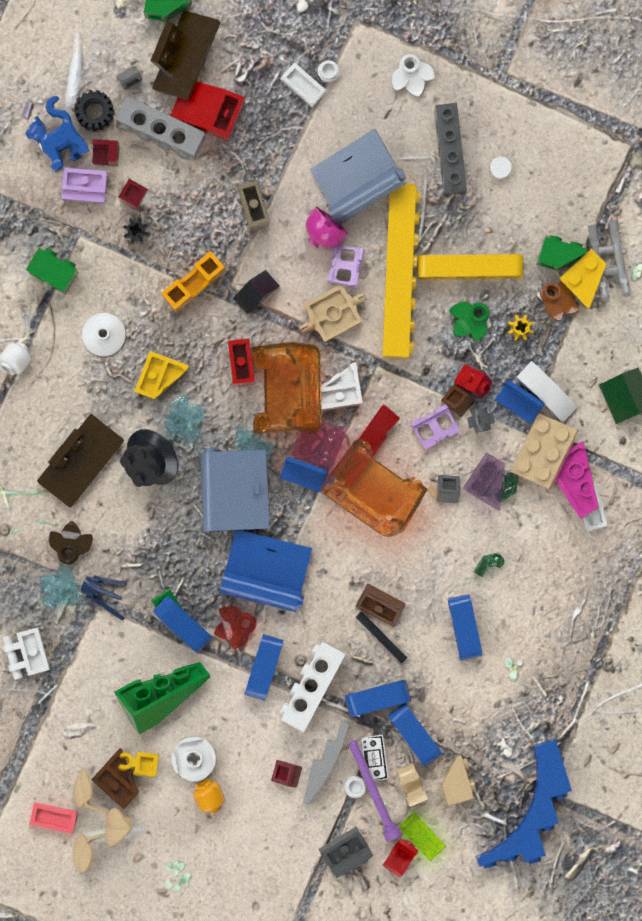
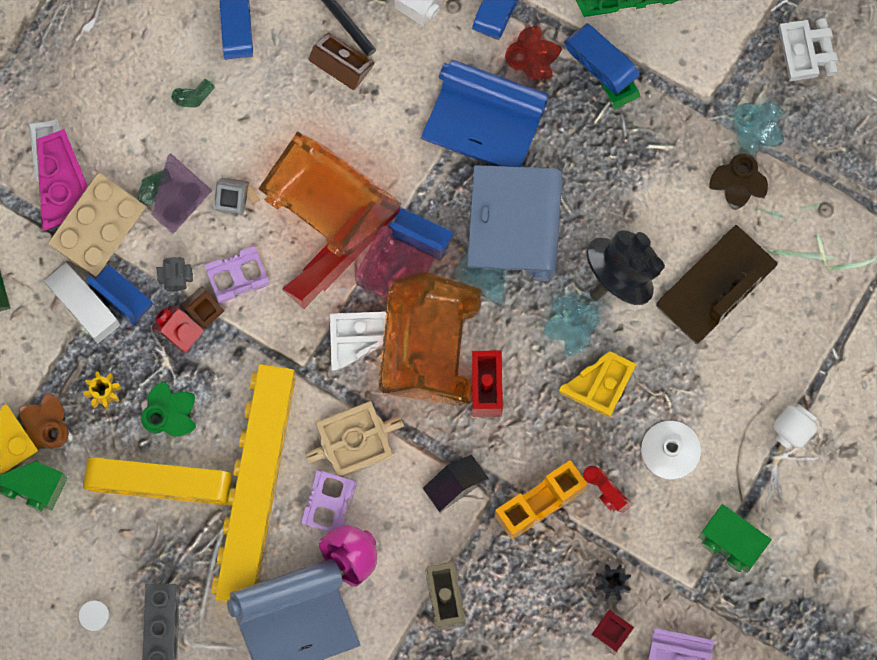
camera: 165 degrees left, 10 degrees down
dark blue plant [81,575,127,620] -> none
none -> red plate [583,466,632,513]

